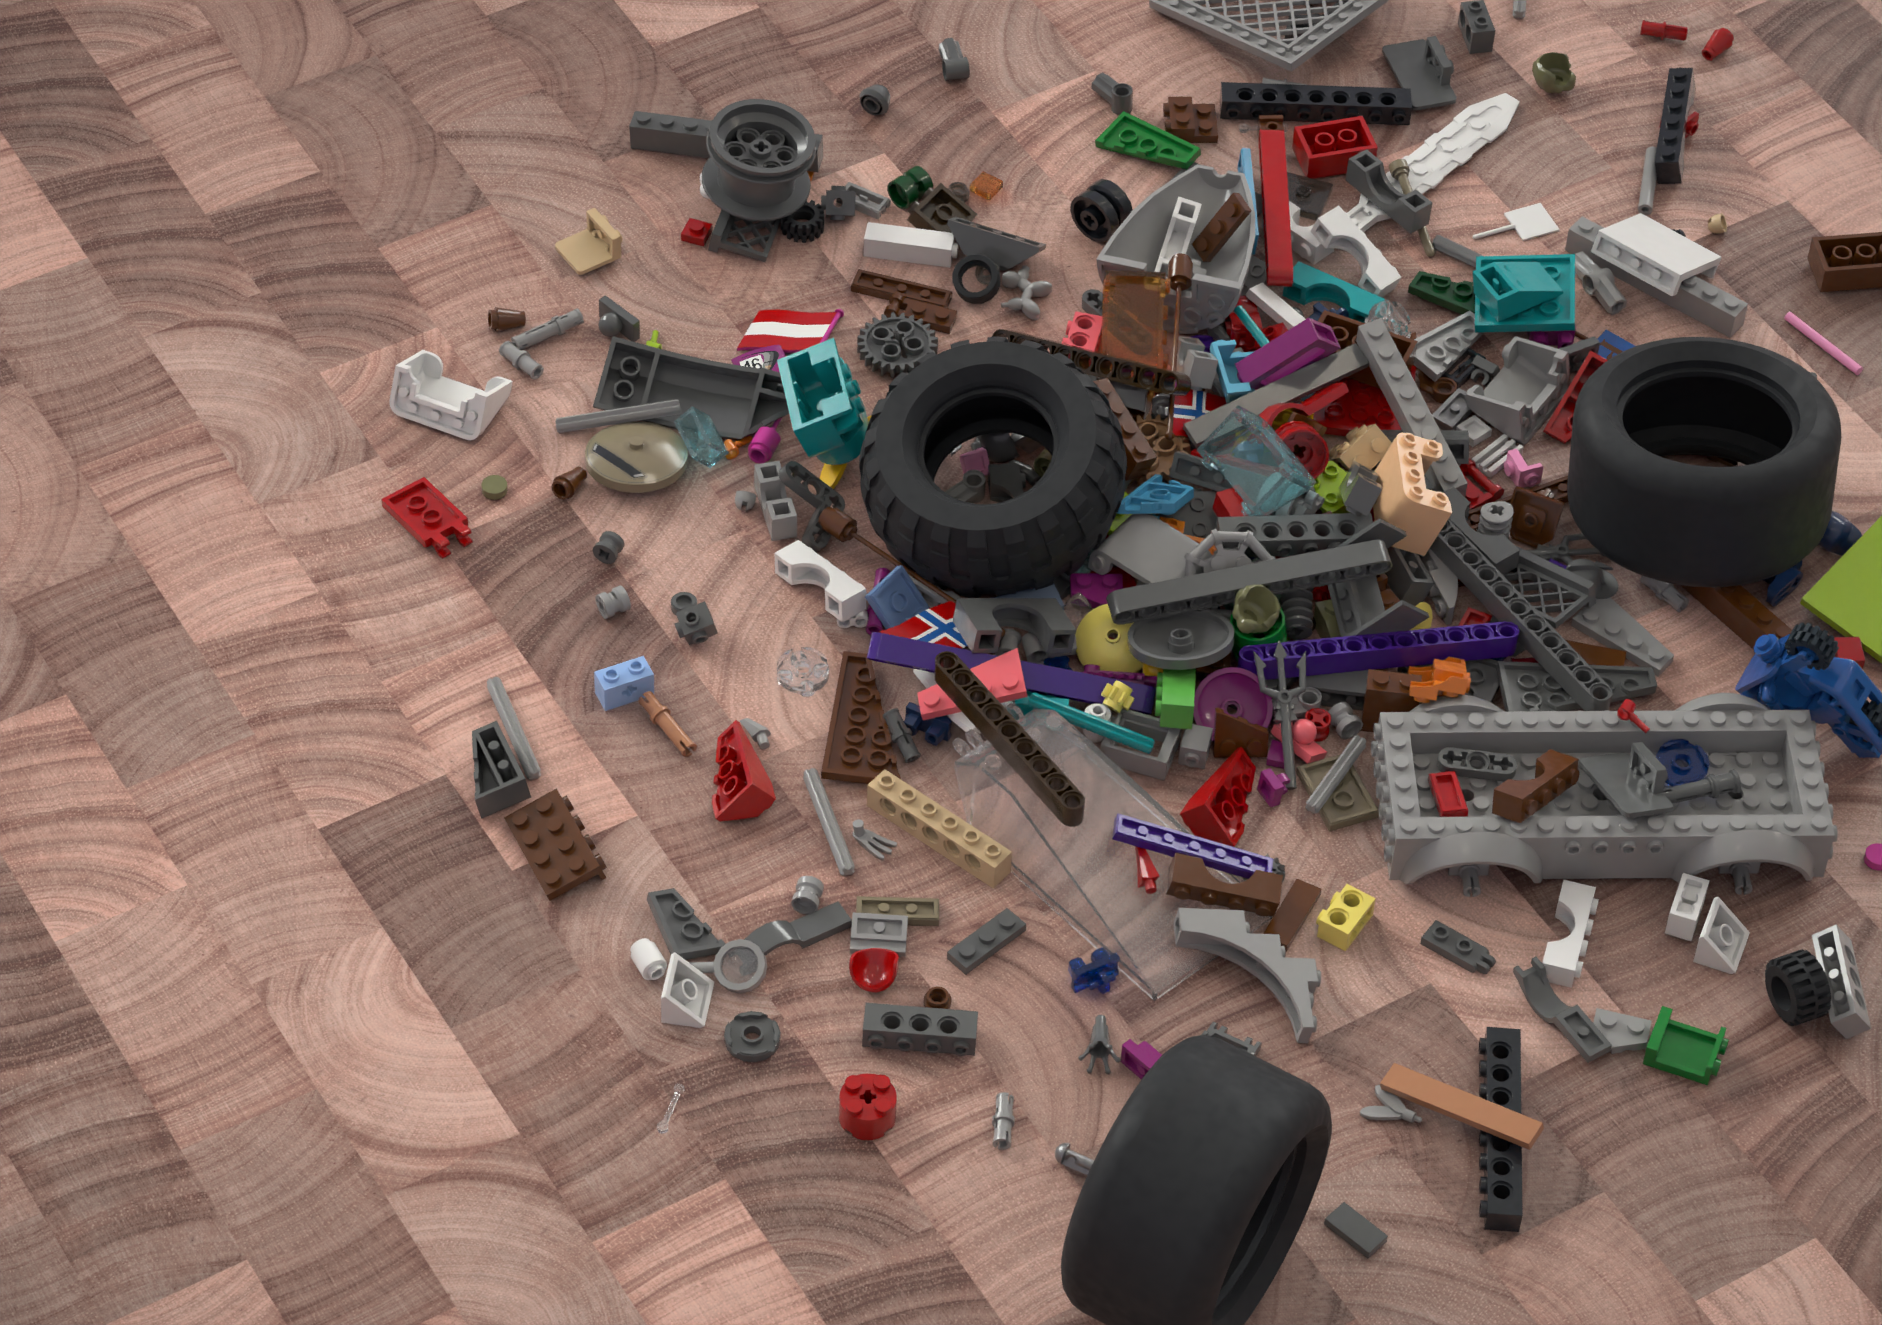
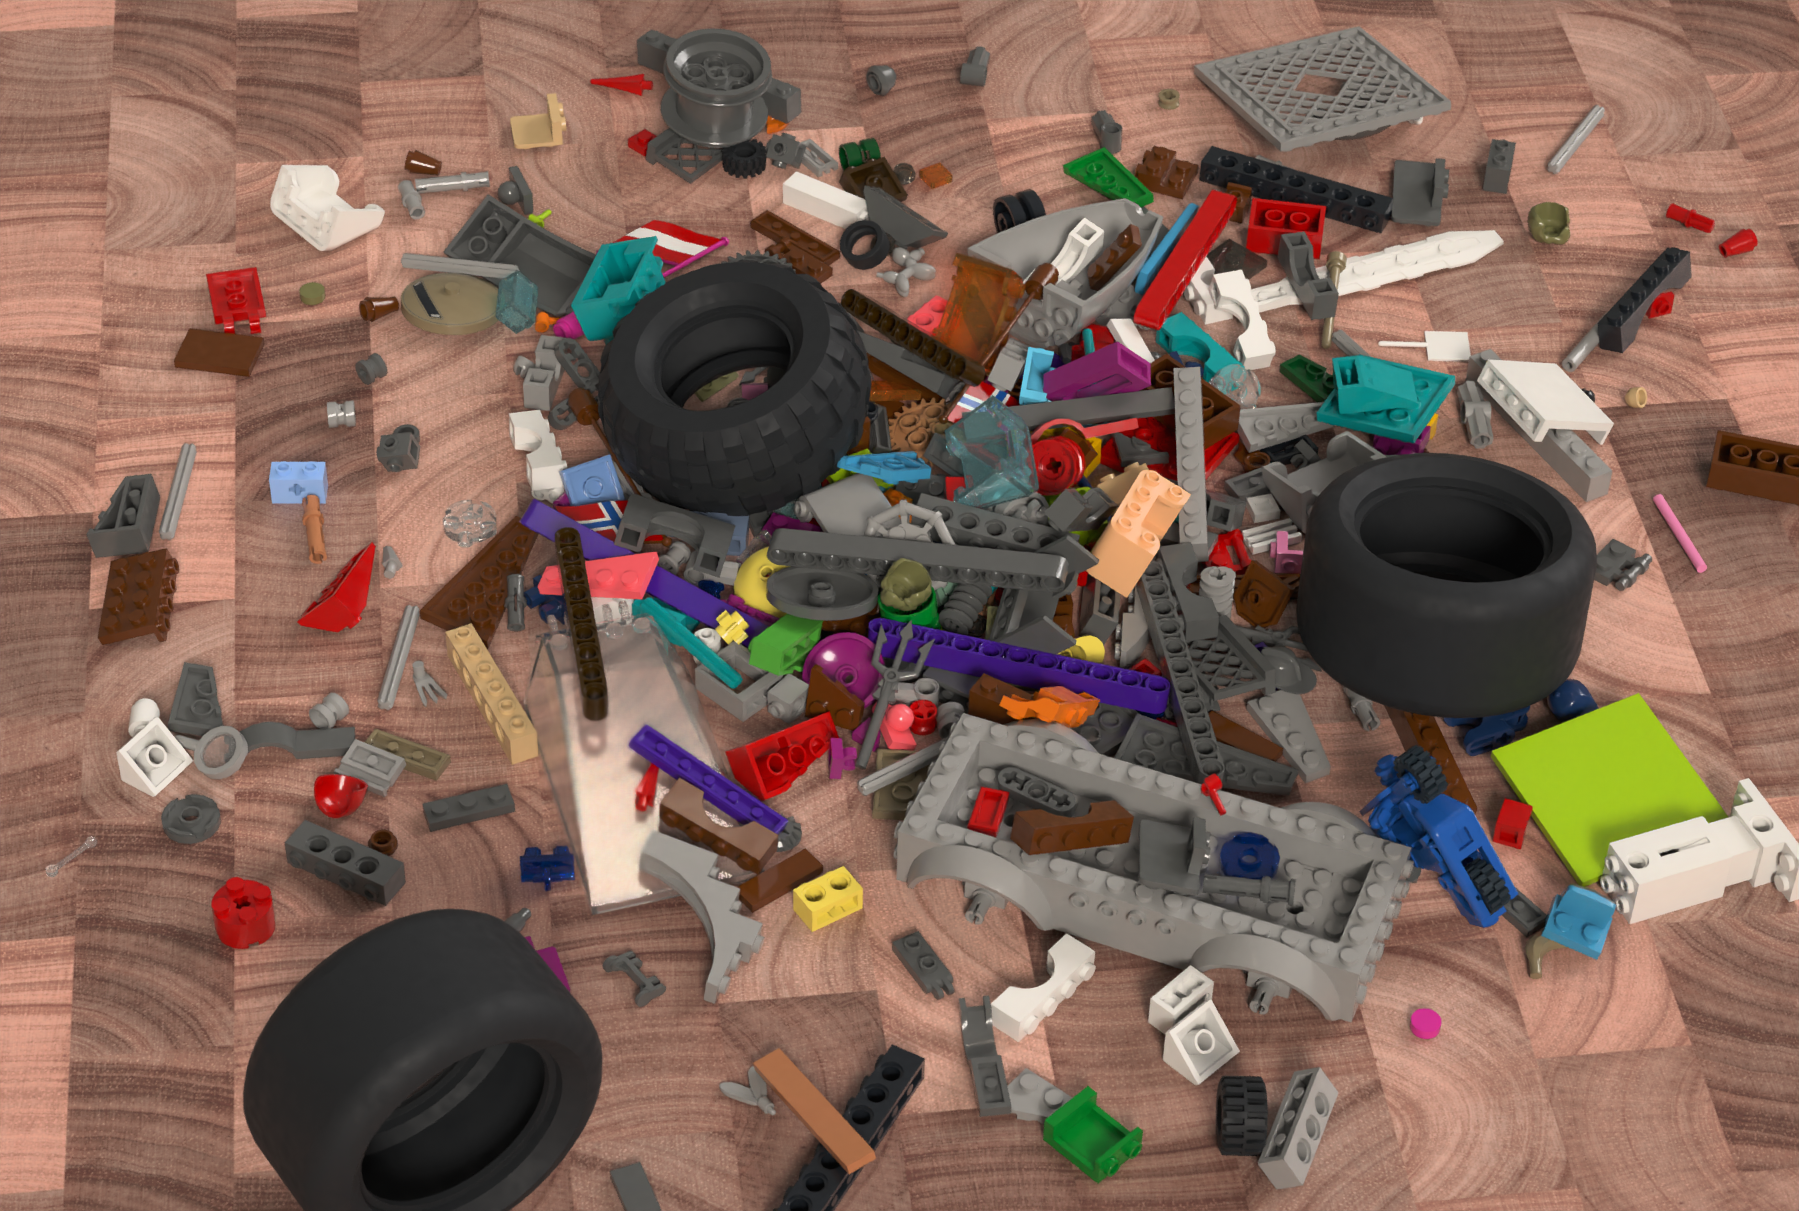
camera: 25 degrees right, 5 degrees down
reddish brown arch [1093,378,1157,481] -> none
none -> reddish brown tile [174,328,264,377]
none -> red piece [590,74,653,96]
none -> dark grey tile [1112,432,1169,467]
none -> dark tan bush [1158,89,1180,110]

